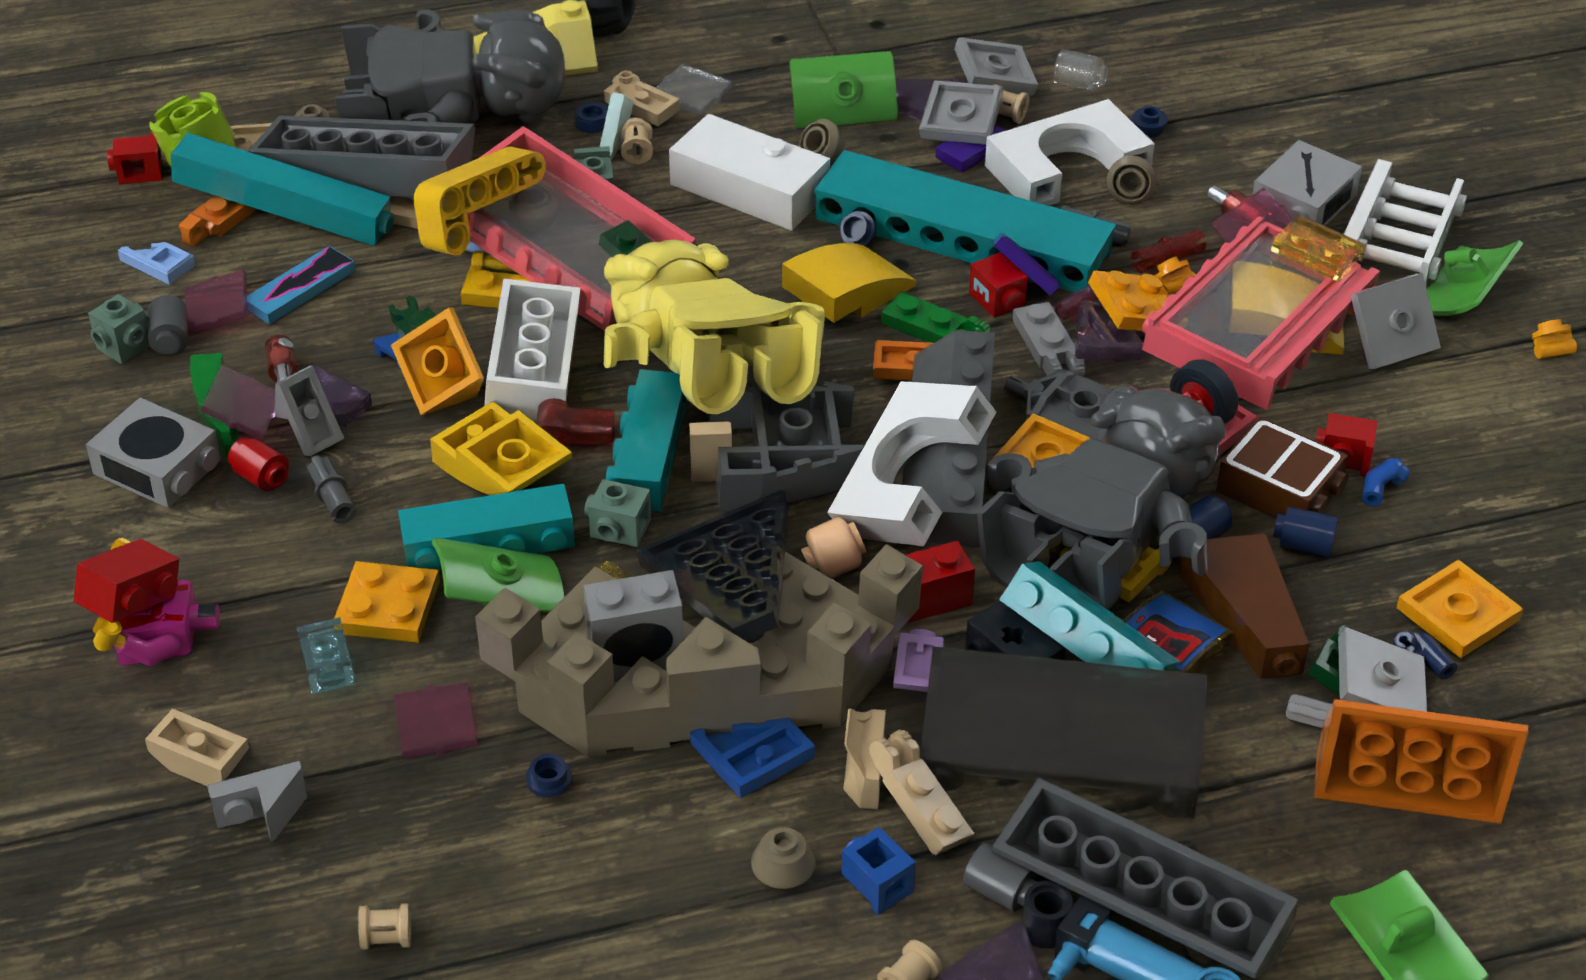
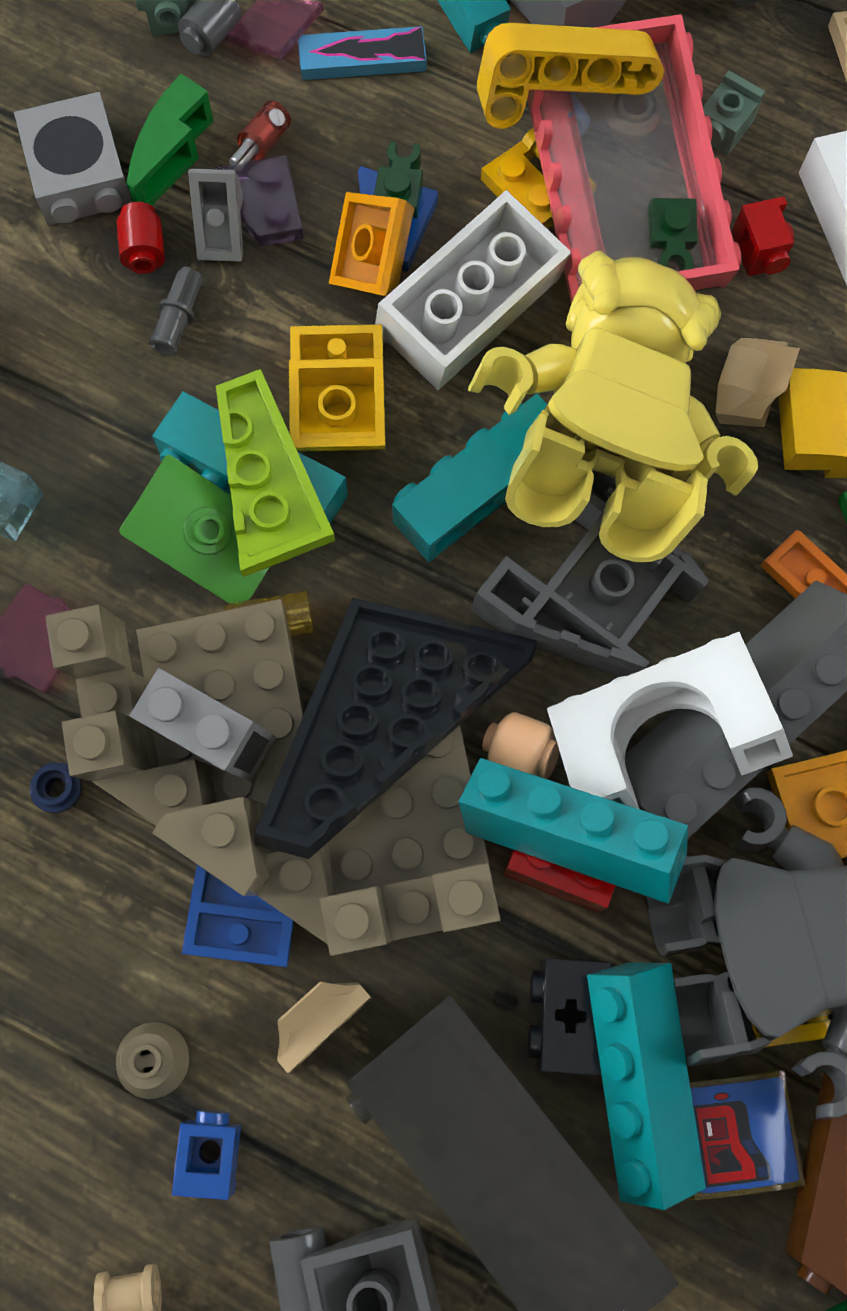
camera: 40 degrees right, 30 degrees up
clear pink piece [200,365,275,440] -> none
light orange plate [333,561,440,643] -> none
clear red piece [536,398,615,447] -> none
dark blue tile [575,103,608,133] -> none
sand green brick [584,479,651,547] -> none
light aqua tile [600,92,634,159] -> none
tan bush [621,118,653,165] -> none
tan tile [689,421,732,482] -> none
tan hinge [868,730,974,855] -> none
lavender bracket [893,629,944,693] -> none
none -> lime wing [216,369,335,577]
none -> teal brick [458,758,688,904]
none -> tan slope [716,338,800,427]
none -> red brick [731,196,794,276]

